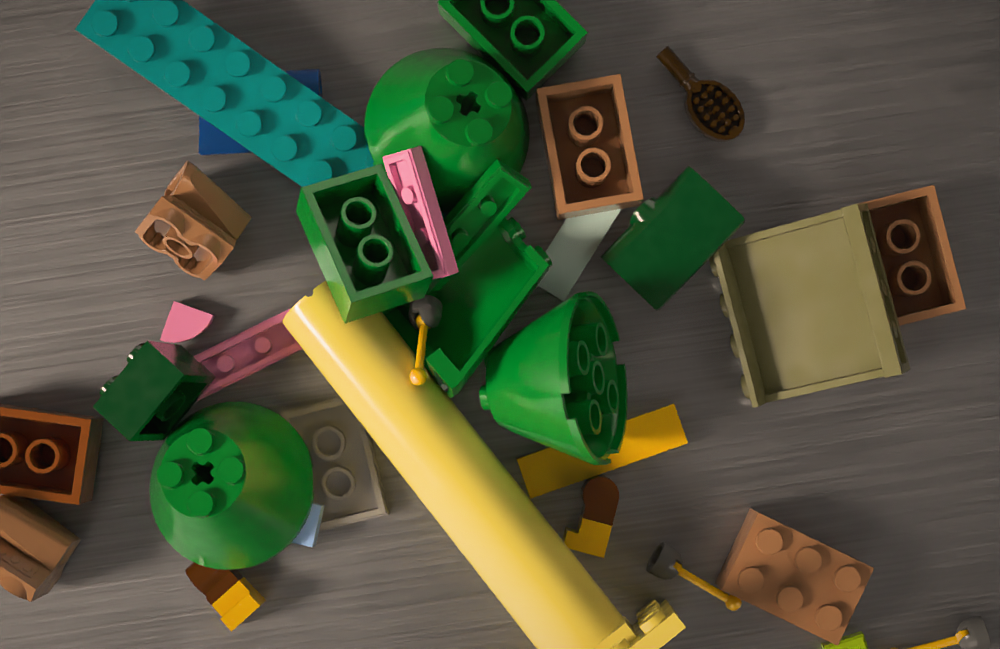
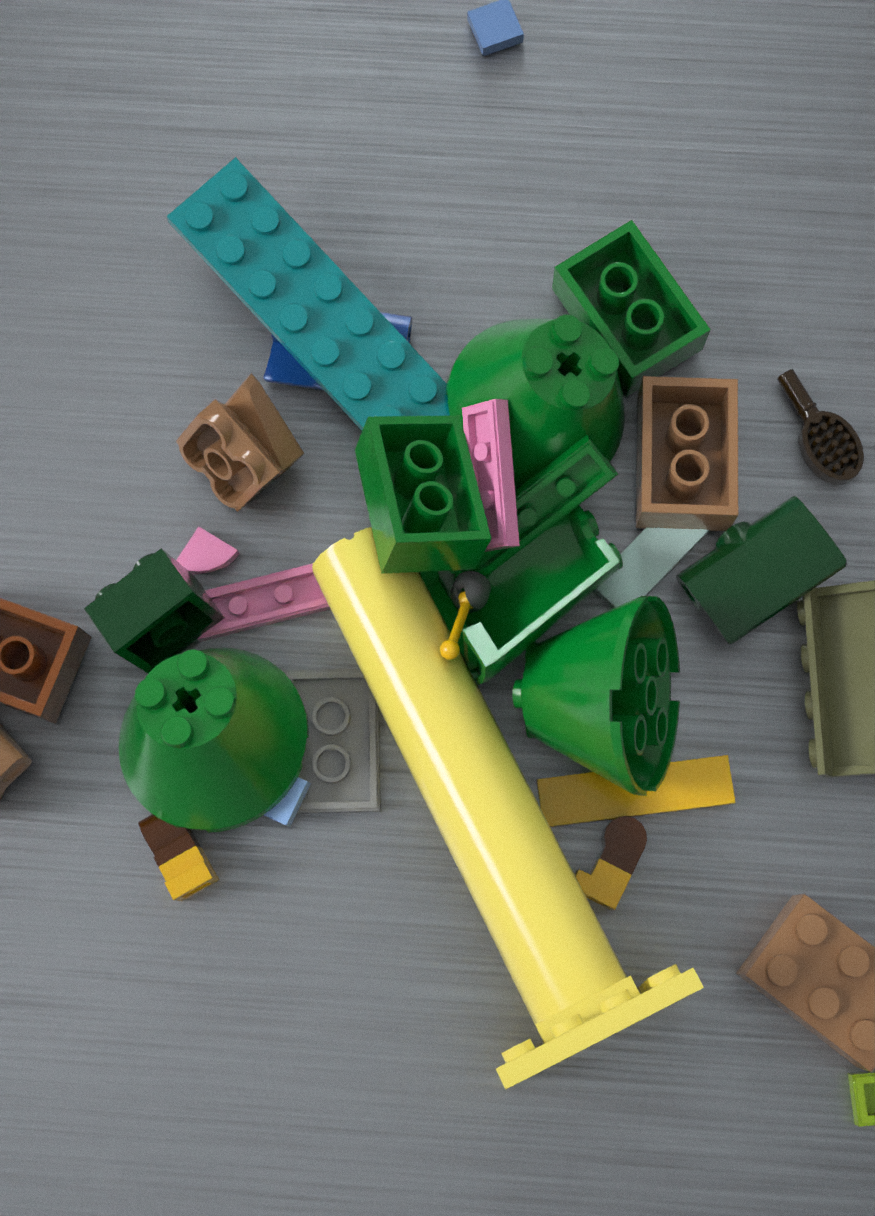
camera: 20 degrees right, 10 degrees down
hinge [646,542,742,611] -> none

